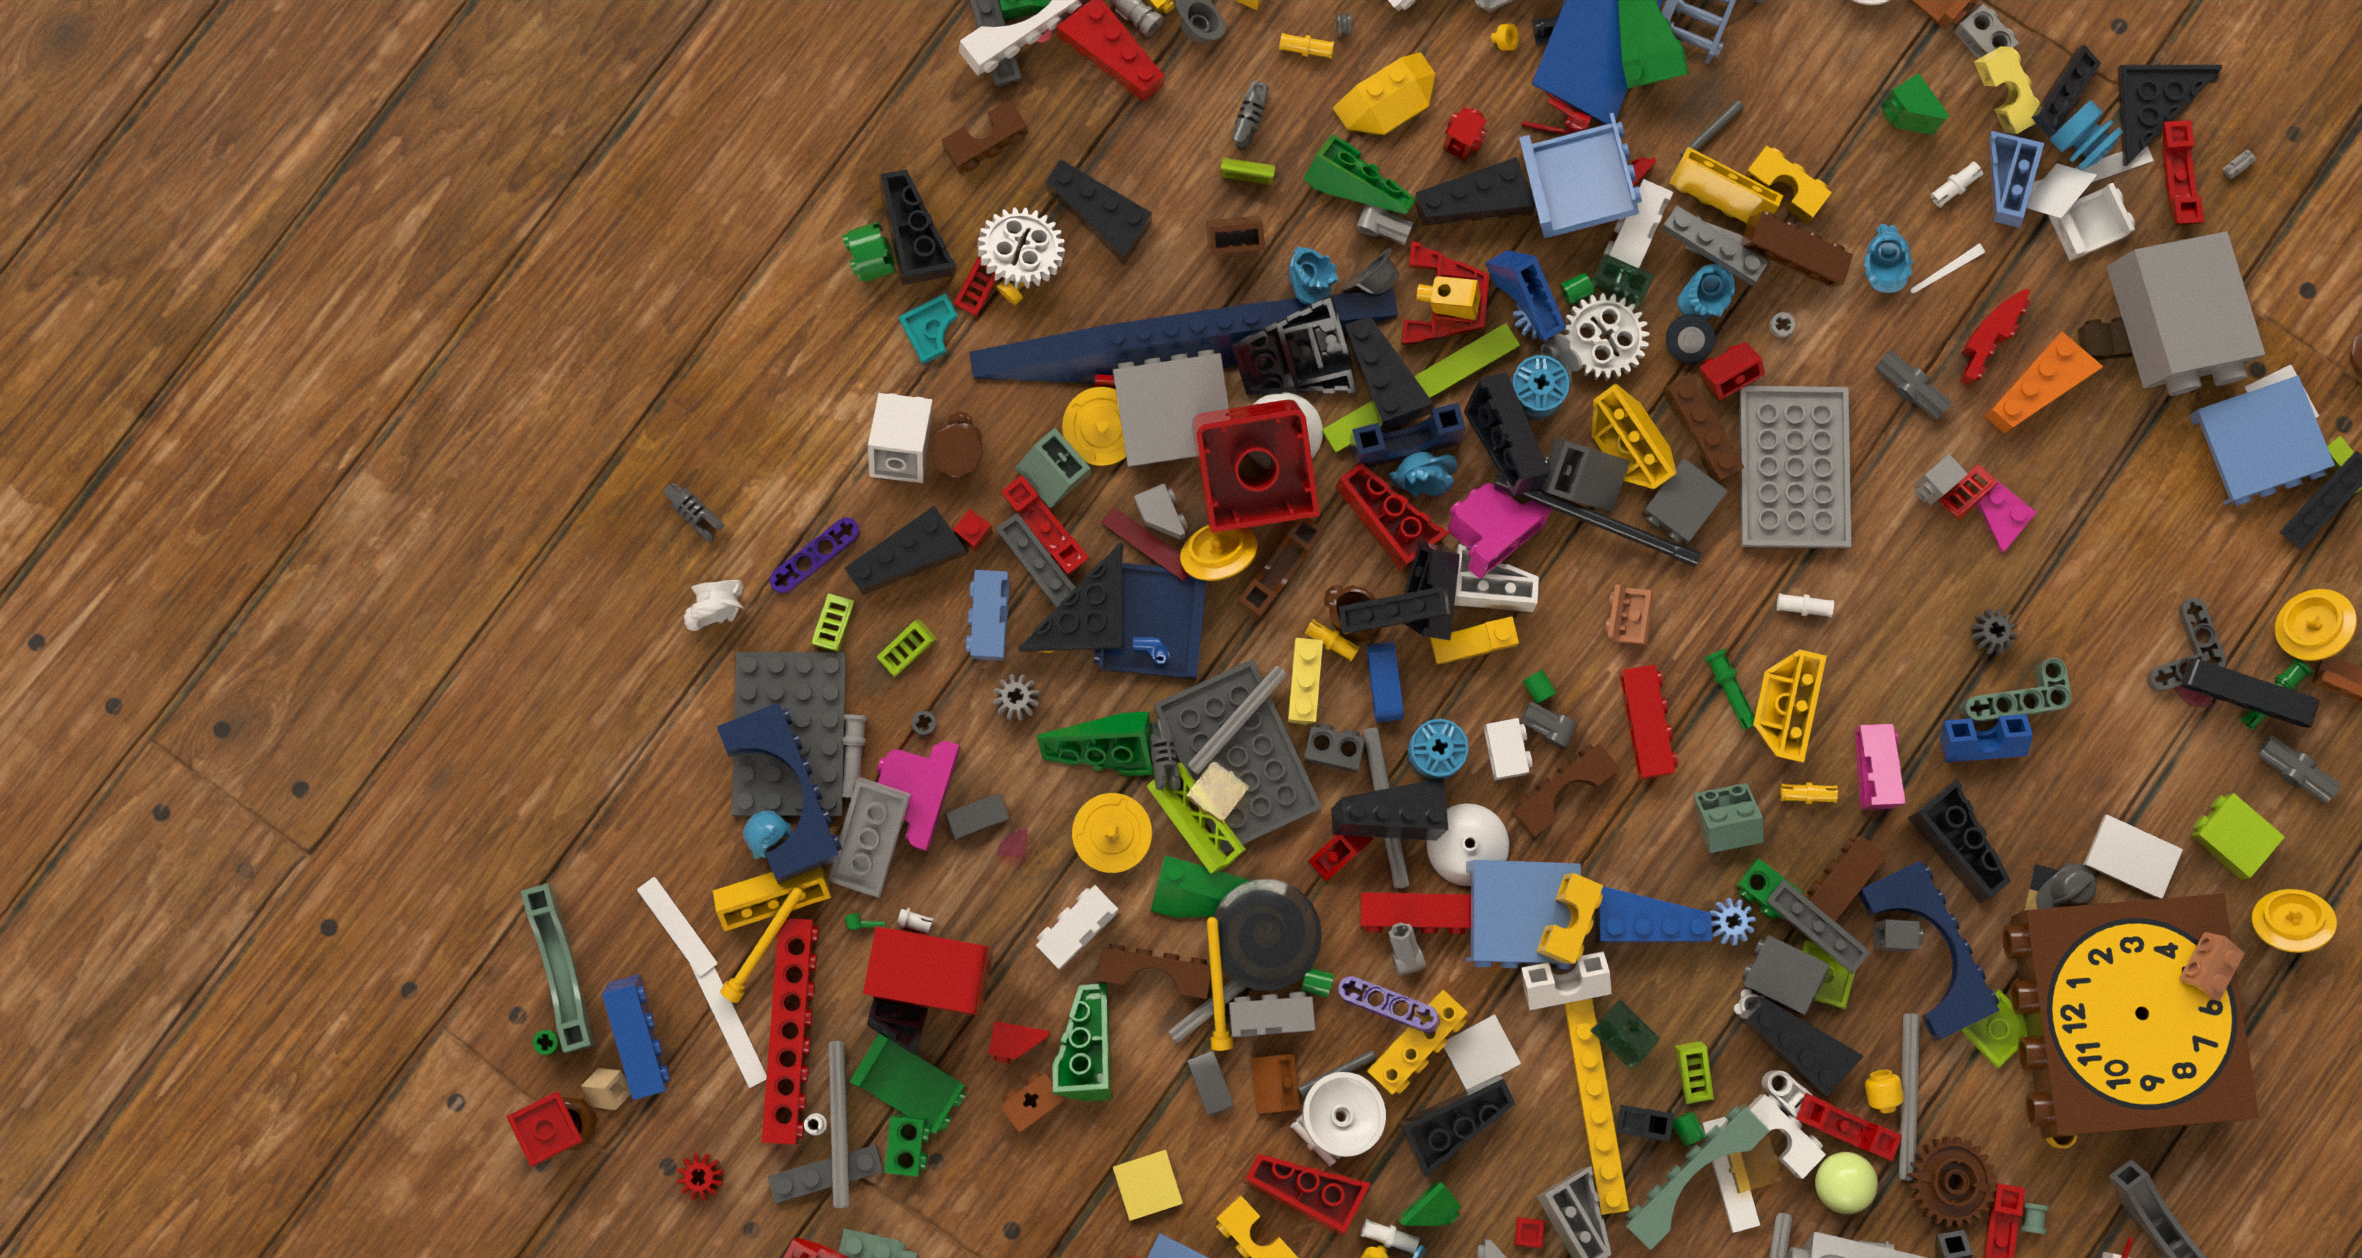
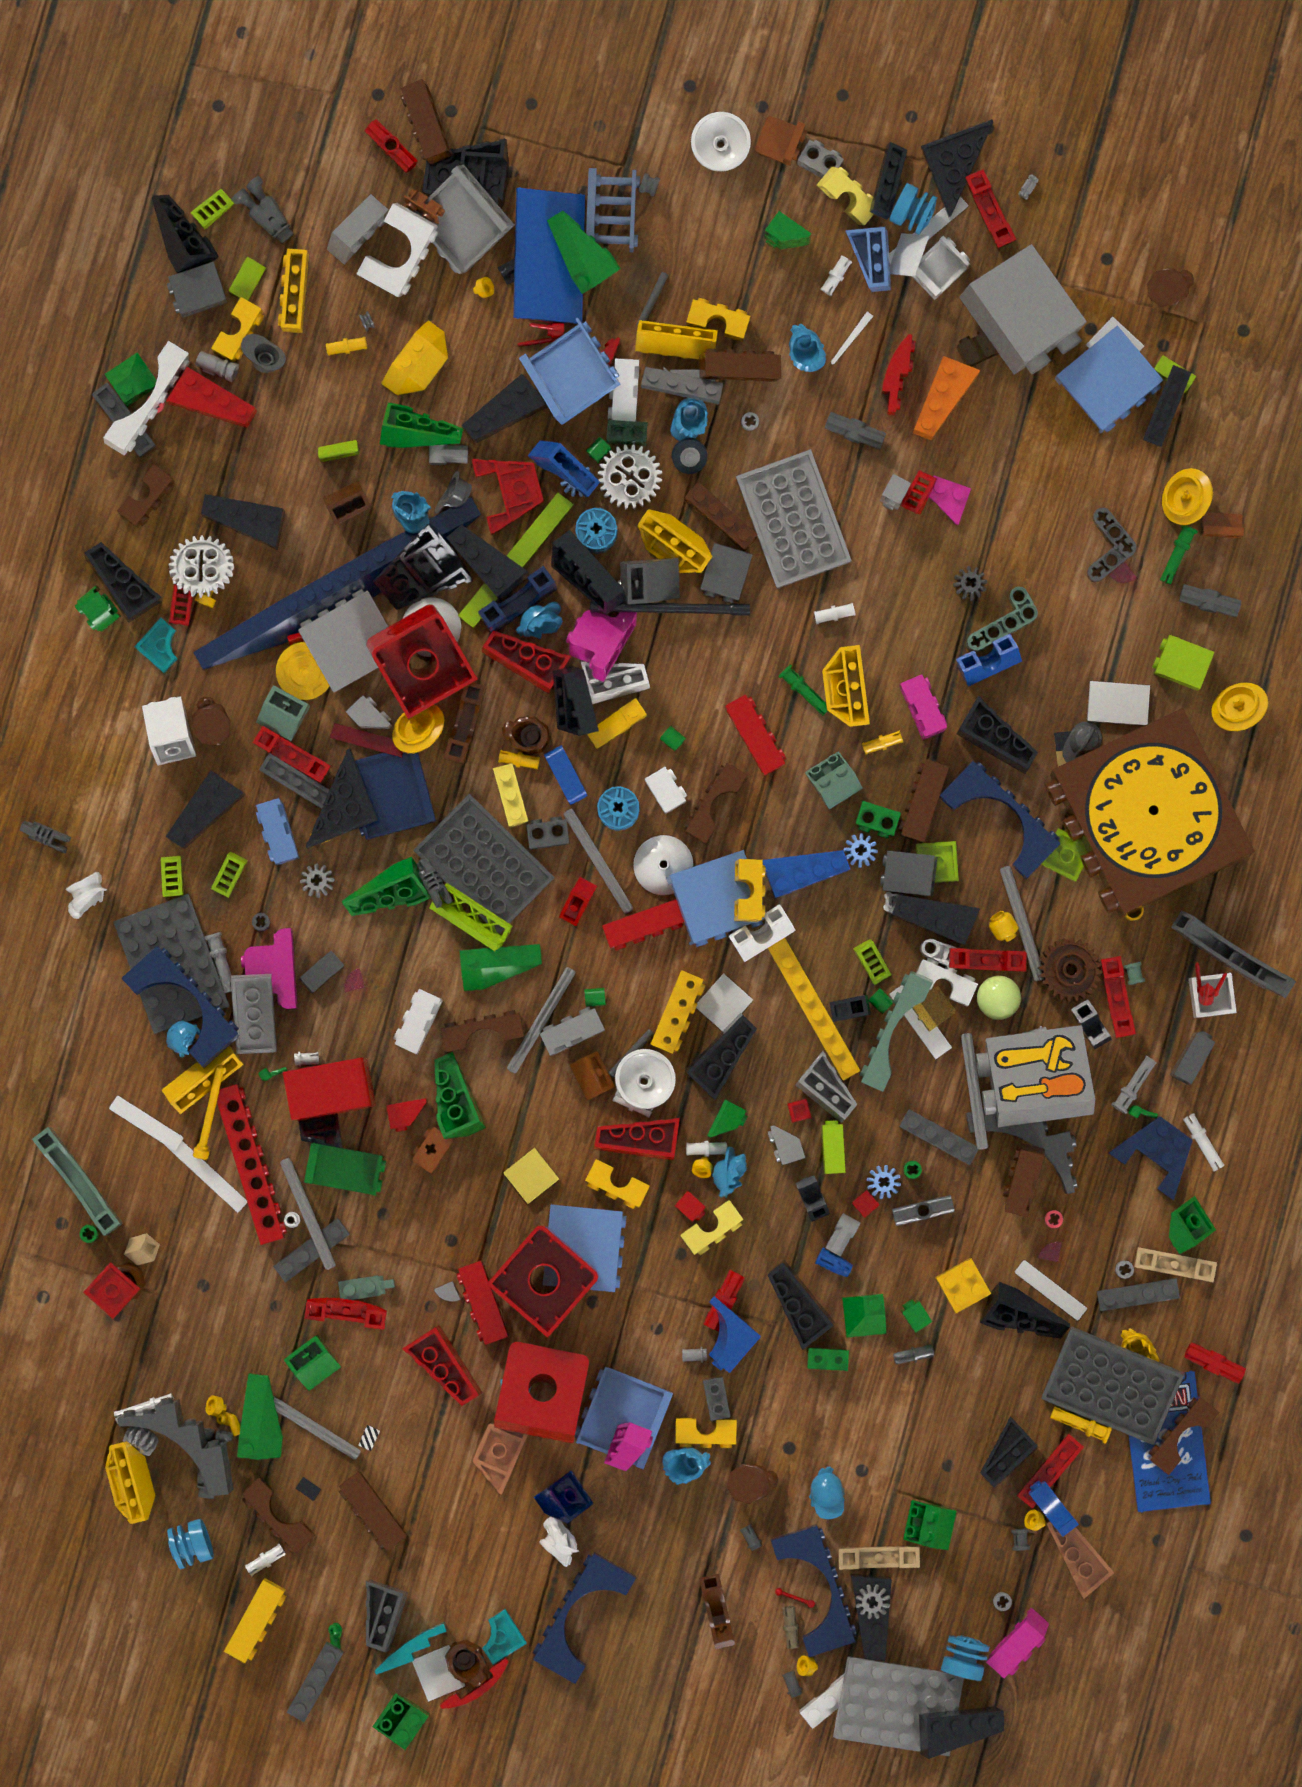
camera: 15 degrees left, 5 degrees up
blue wedge [602,974,671,1100] -> none
red gear [676,1153,724,1201] -> none
dark purple beam [770,518,860,594] -> none
green brick [884,1114,931,1177] -> none
red brick [953,509,993,552] -> none
yellow piece [1072,793,1152,873] -> none
blue arm [1133,637,1170,664] -> none
clear yellow piece [1185,760,1250,824] -> none
dark grey slope [1187,1051,1234,1117] -> none
light grey axle [1188,666,1287,774] -> none
yellow piece [1207,917,1233,1051] -> none
dish [1213,879,1322,990] -> none
dark grey hinge [1232,81,1269,150] -> none
black wedge [1331,778,1449,841] -> none
beam [1338,976,1440,1033] -> none
black plate [1339,586,1450,635] -> none
light grey piece [1388,922,1427,978] -> none
yellow torso [1416,276,1481,321] -> none
red brick [1443,107,1487,162] -> none
dark grey piece [1519,702,1578,749] -> none
light grey plate [1541,334,1582,385] -> none
clear green brick [1590,1000,1660,1070] -> none
nougat bracket [1606,584,1655,646] -> none
red brick [1699,341,1765,400] -> none
dark grey plate [1765,880,1871,974] -> none
dark grey brick [1873,919,1923,952] -> none
black beam [2180,658,2320,728] -> none
nougat bracket [2180,932,2245,1001] -> none

